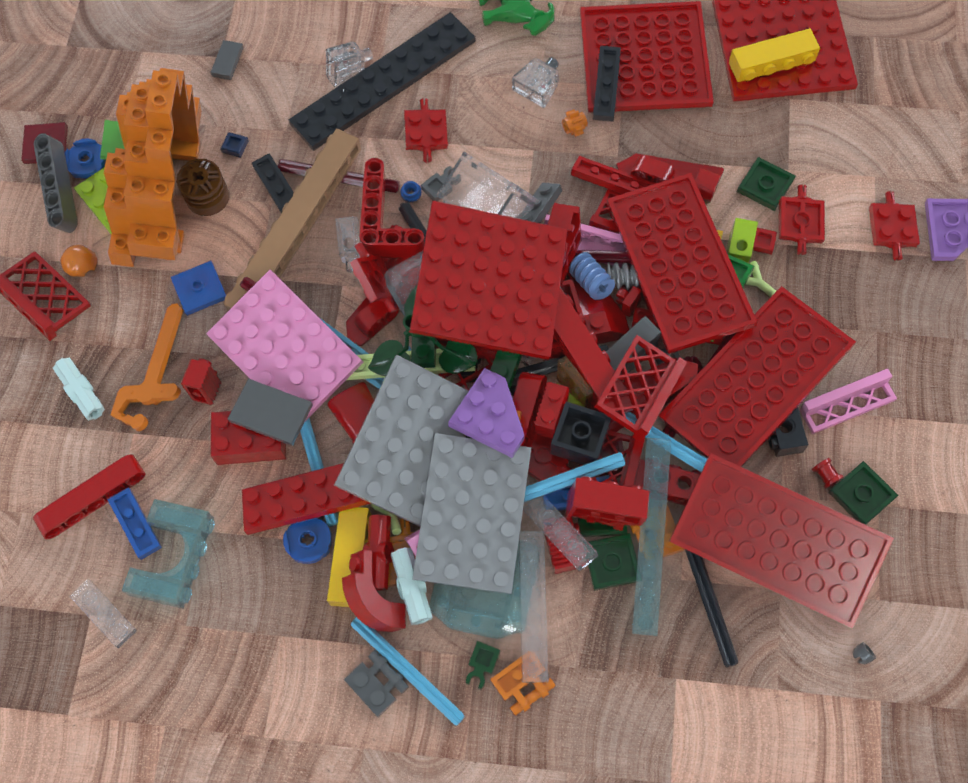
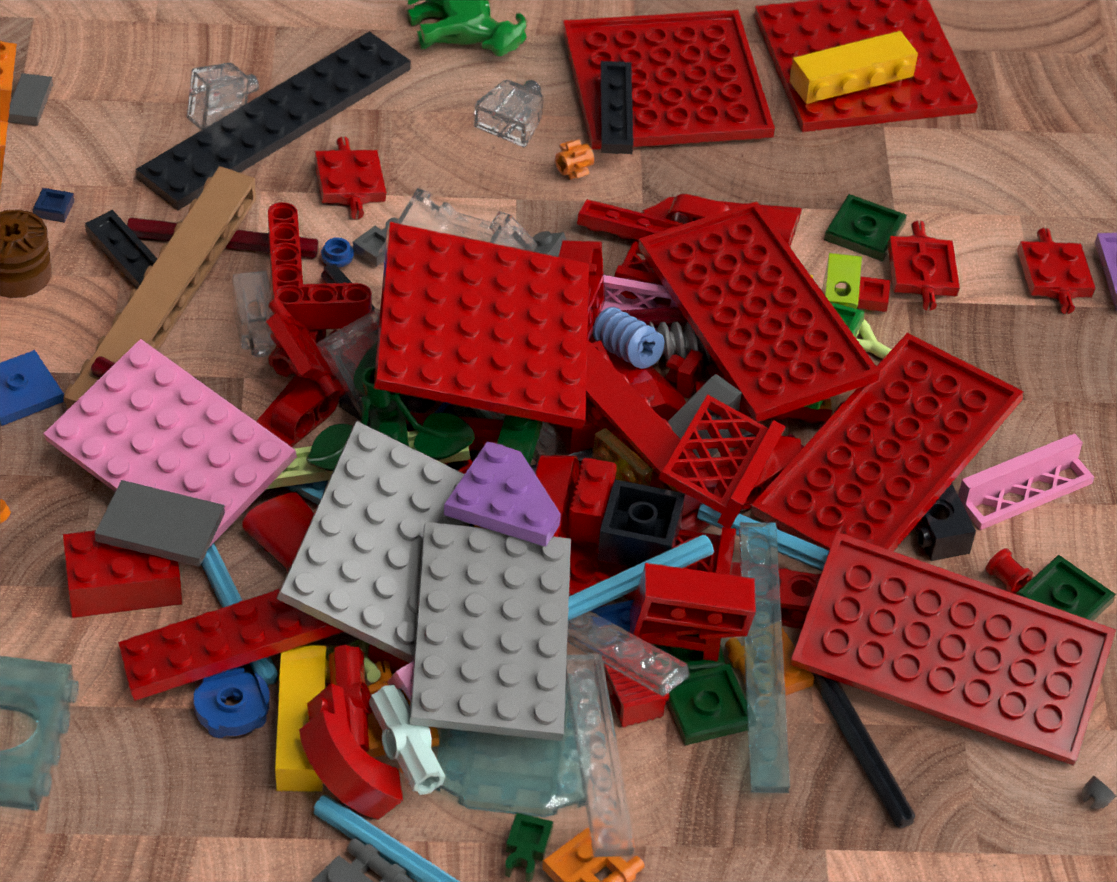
camera: 15 degrees left, 20 degrees down
red brick [181,358,222,405] -> none

